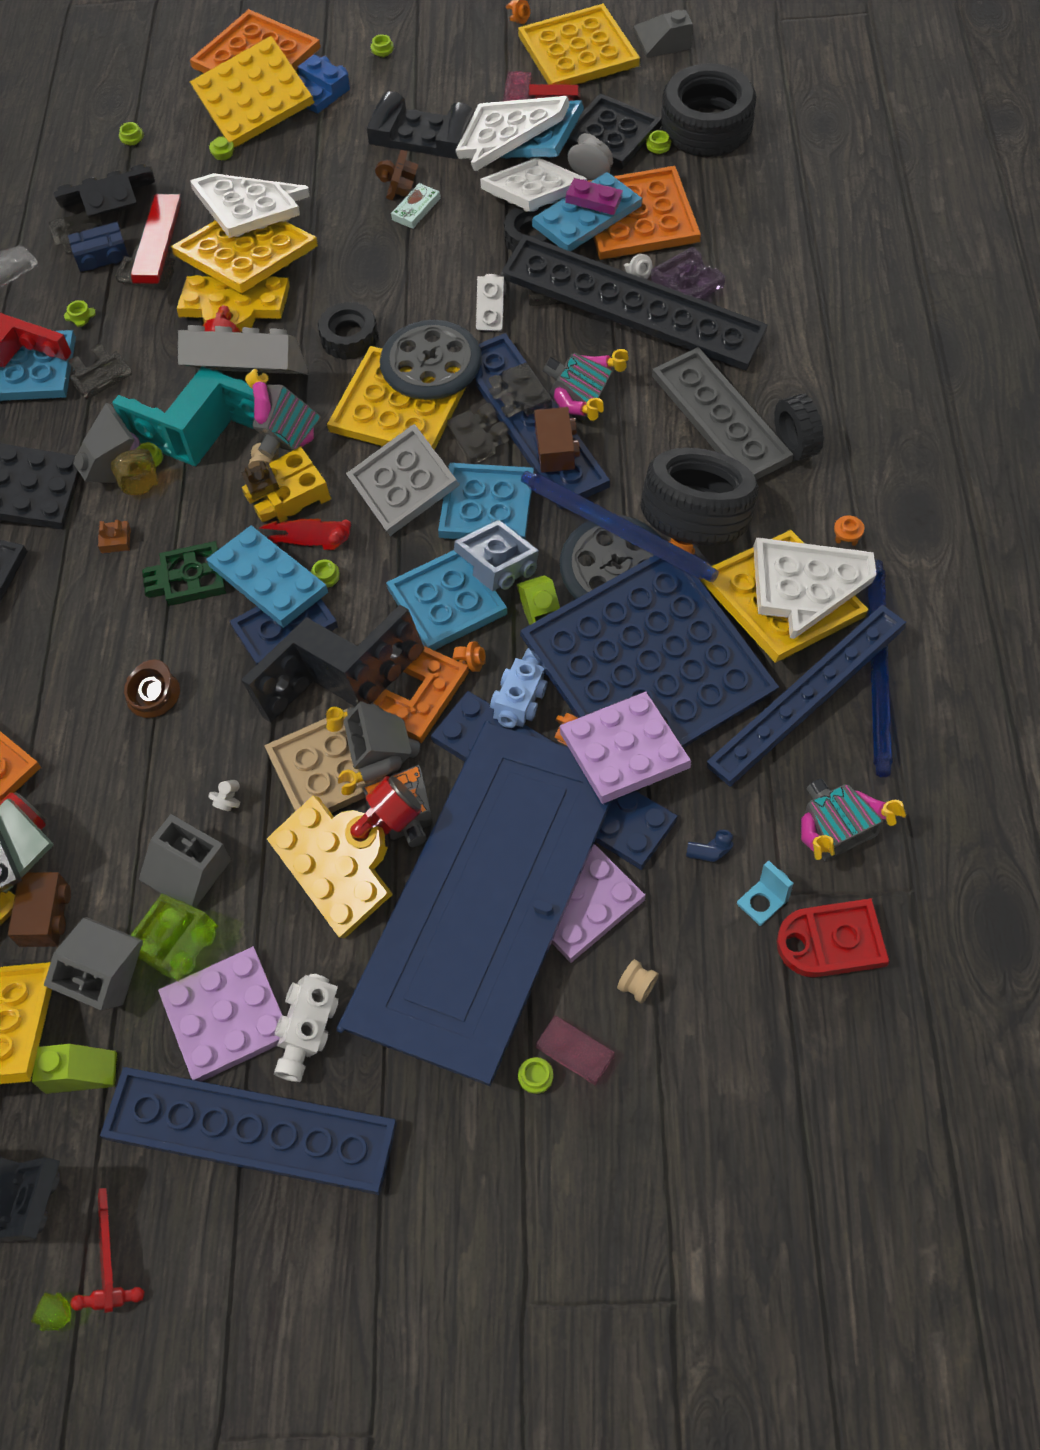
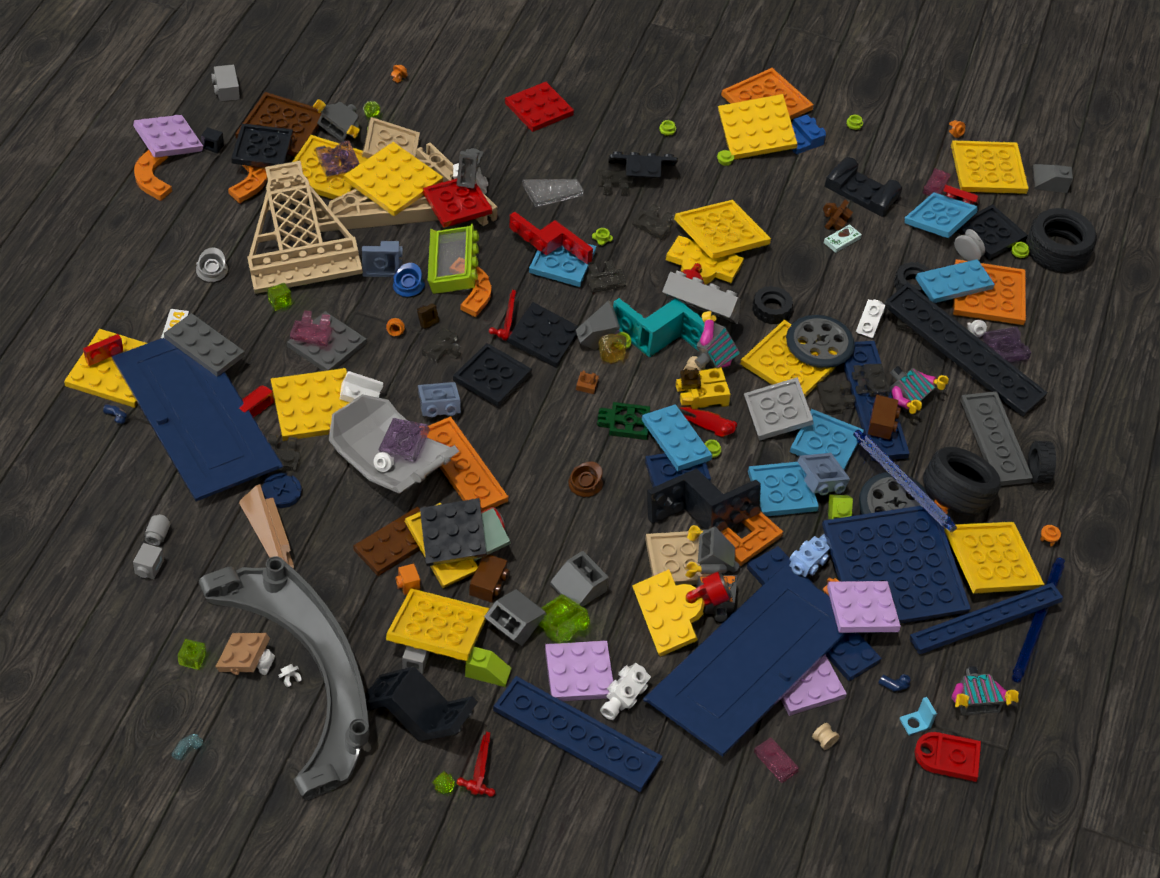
camera: 10 degrees right, 10 degrees down
dark blue brick [68,222,129,272] -> none
tile [131,194,181,284] -> none
white wing [190,173,309,238] -> none
white plate [208,780,240,811] -> none
orange plate [452,641,486,672] -> none
white wing [455,96,570,171] -> none
white plate [481,157,587,212] -> none
lime plate [518,1057,553,1094] -> none
magenta plate [565,178,623,215] -> none
white wing [753,537,876,639] -> none

